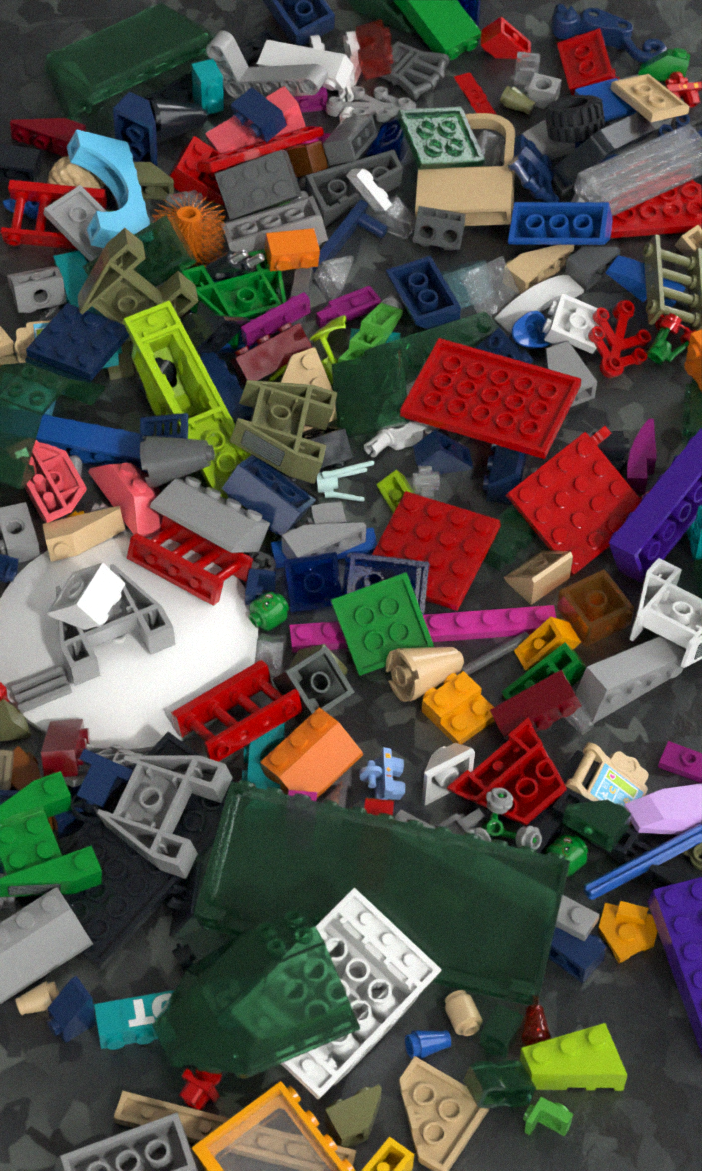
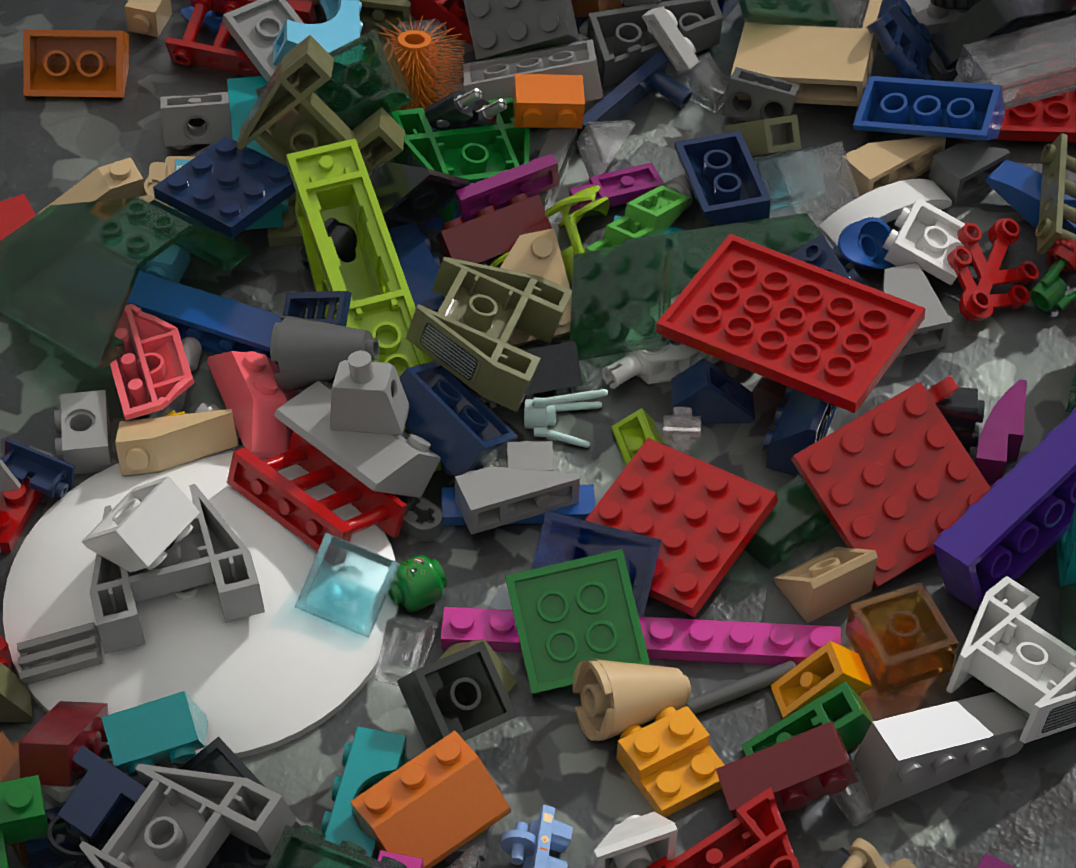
camera: 10 degrees right, 5 degrees down
red fence [171,659,303,762] -> none
dark blue bracket [245,569,276,605] -> none
clear blue slope [284,552,342,612] -> none
none -> teal slope [101,691,208,776]
none -> clear light blue slope [295,533,400,638]
none -> light grey torso [330,350,410,435]
none -> olive slope [724,115,802,156]

